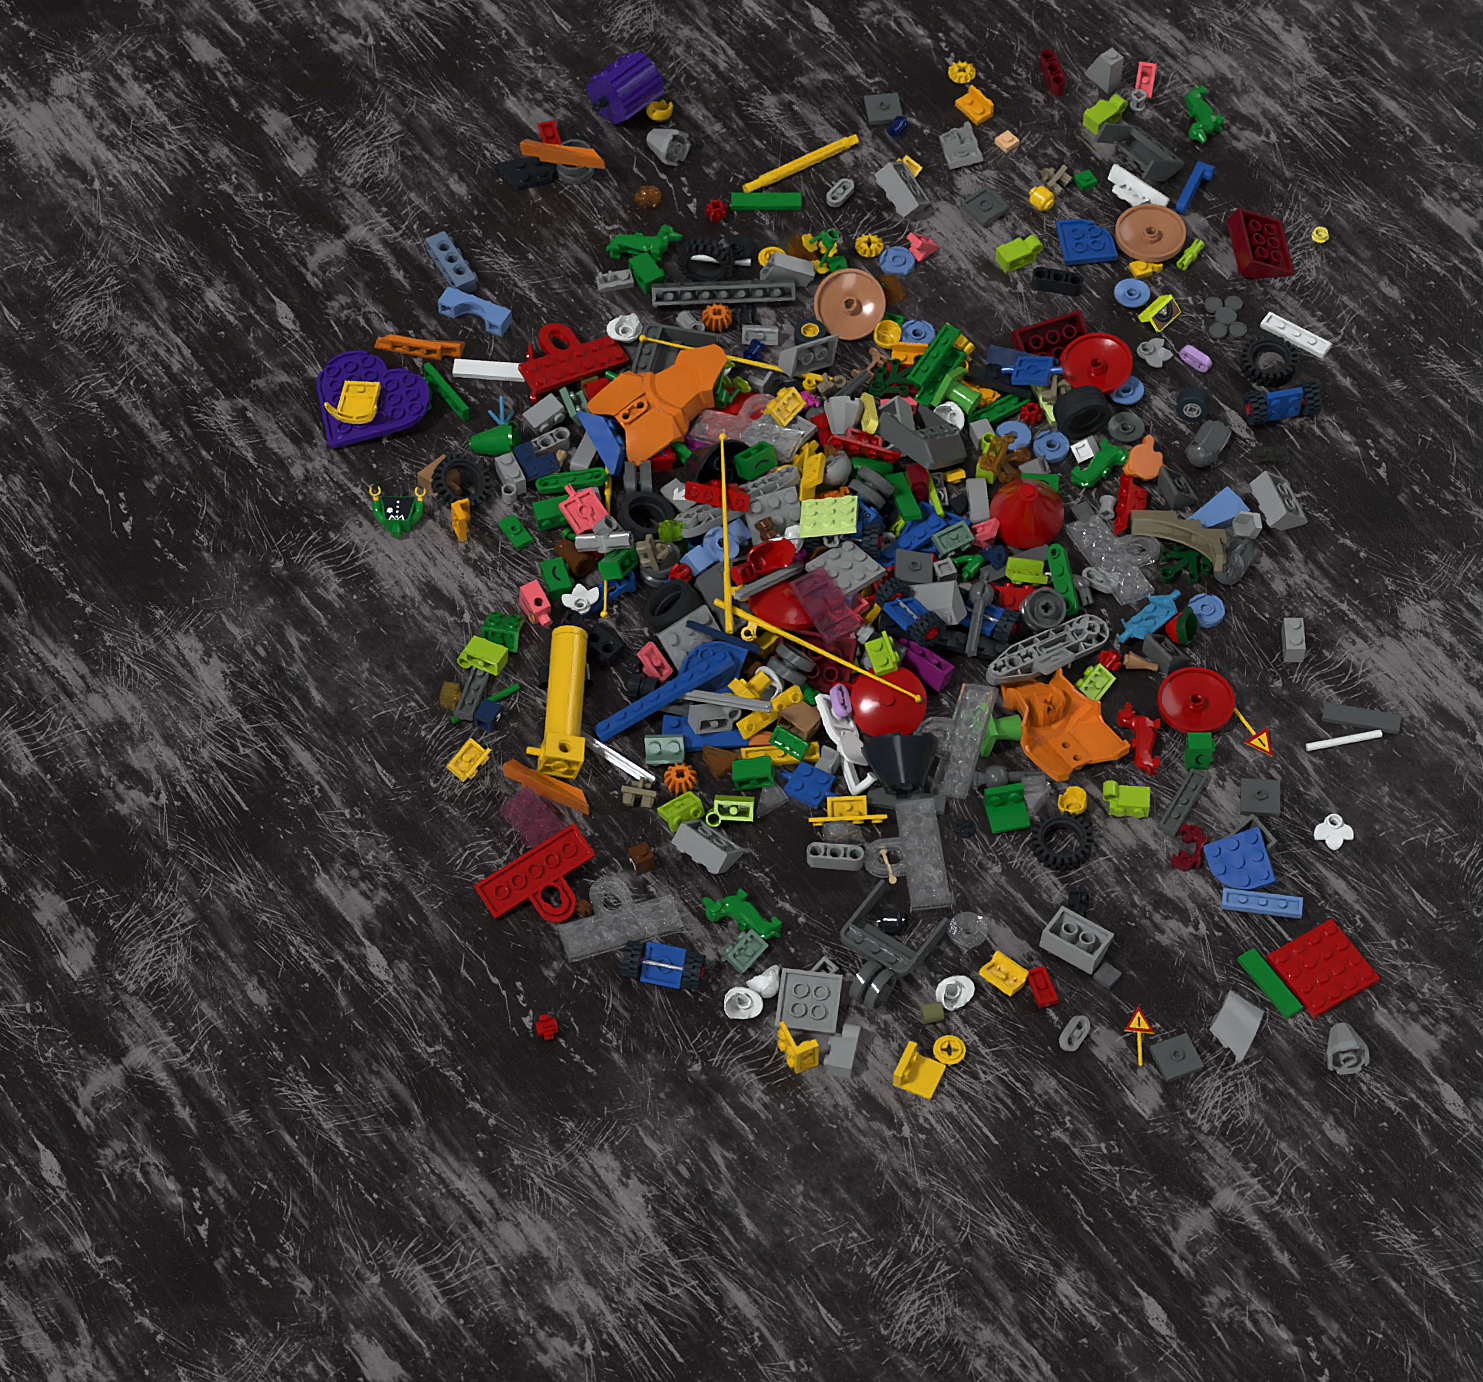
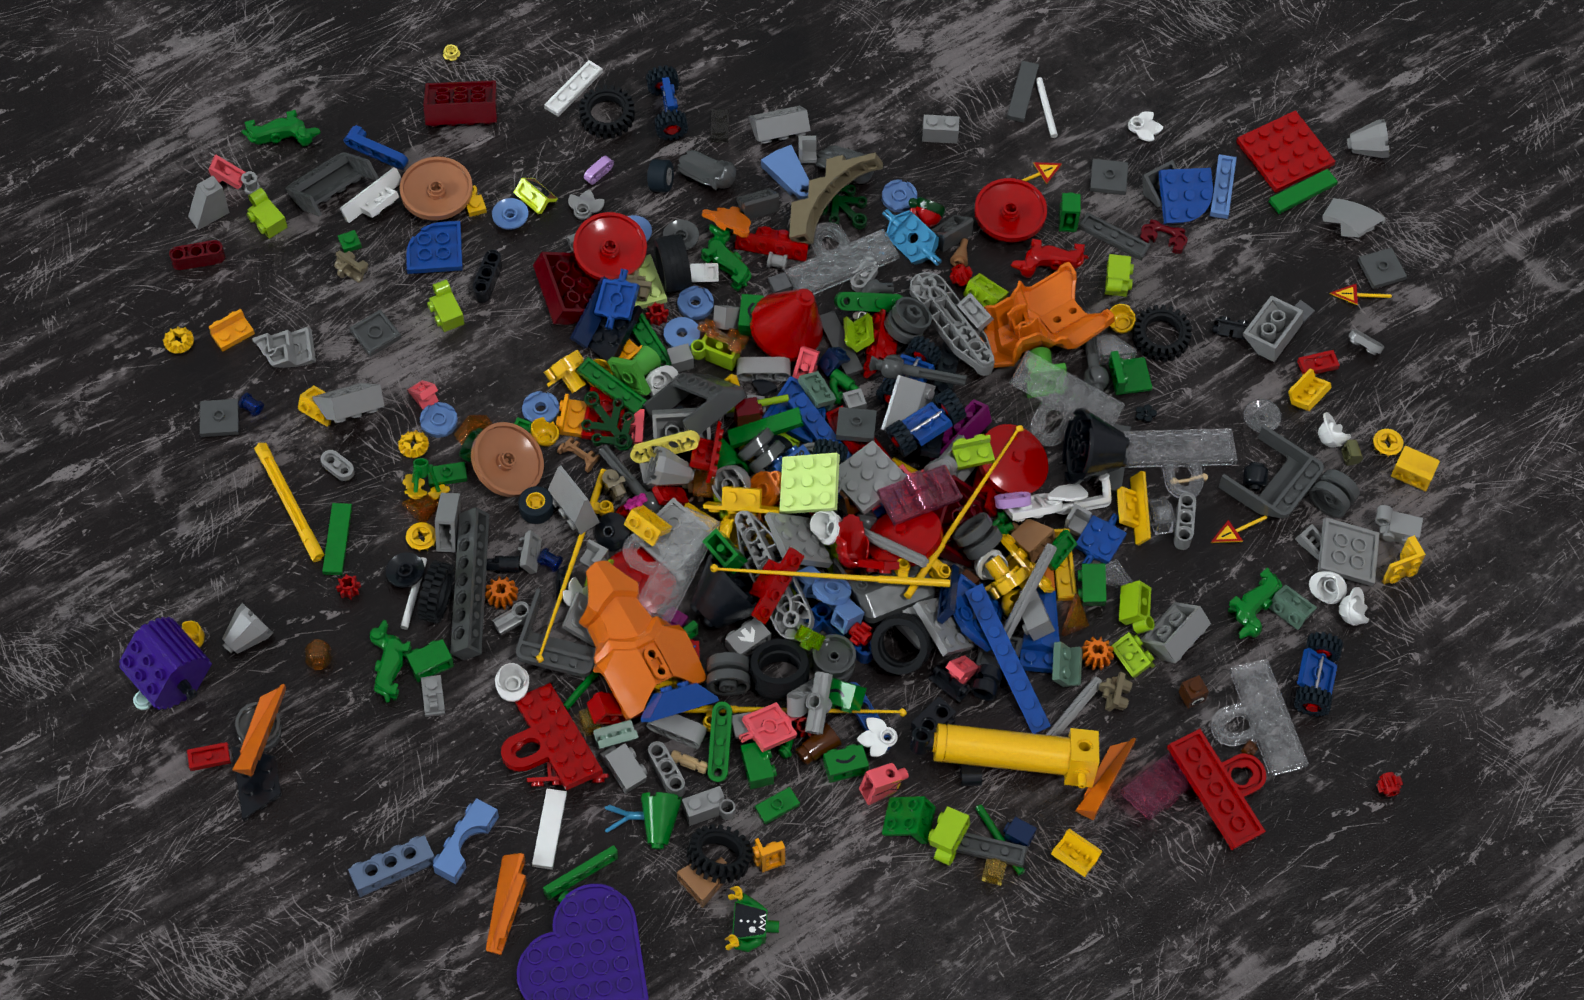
camera: 90 degrees left, 5 degrees up
yellow piece [324,381,381,424] -> none
dark blue plate [513,441,561,482] -> none
dark tan hips [636,534,669,571] -> none
reddish brown wheel [754,516,779,541] -> none
green tile [907,323,961,389] -> none
light nougat plate [995,130,1019,153] -> none
yellow head [1029,185,1055,211] -> none
lime pin [1177,239,1204,270] -> none
dark grey piece [1204,296,1247,339] -> none
none -> piece [1211,516,1268,543]

